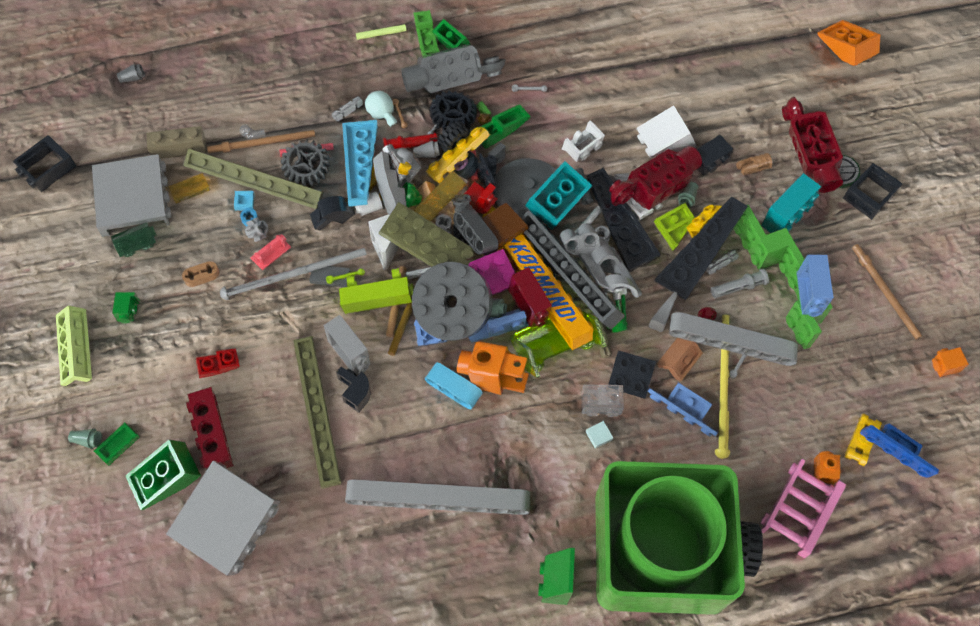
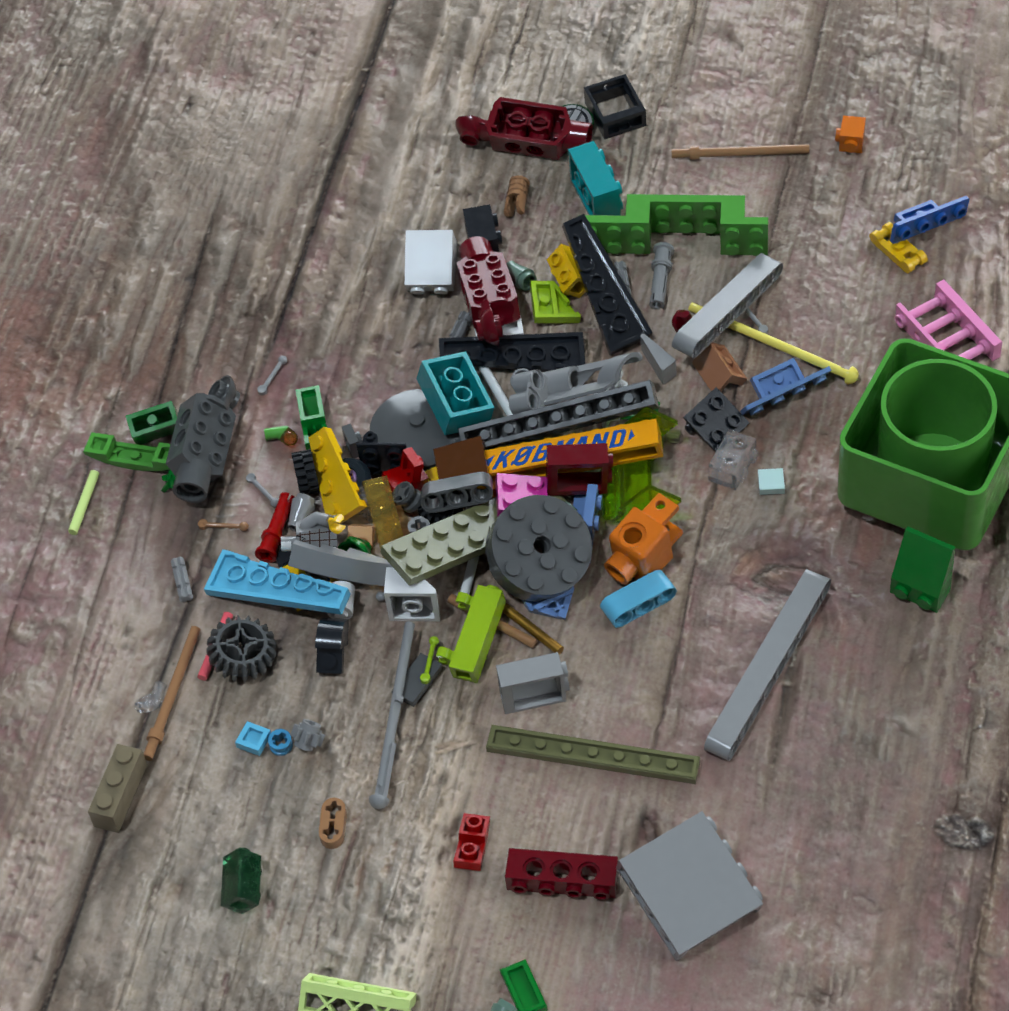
camera: 55 degrees left, 10 degrees down
black window [13,135,76,192] -> none
light grey panel [92,154,172,237] -> none
green brick [112,292,140,323] -> none
green slope [125,439,201,510] -> none
clear yellow tile [168,173,210,204] -> none
olive plate [183,149,324,209] -> none
coral hinge [250,234,291,270] -> none
black brick [336,366,371,413] -> none
light aqua hair [365,91,397,127] -> none
black gear [430,90,477,130] -> none
white window [562,121,605,162] -> none
medium blue window [797,255,834,317] -> none
orange brick [814,451,840,485] -> none
orange slope [818,20,880,66] -> none

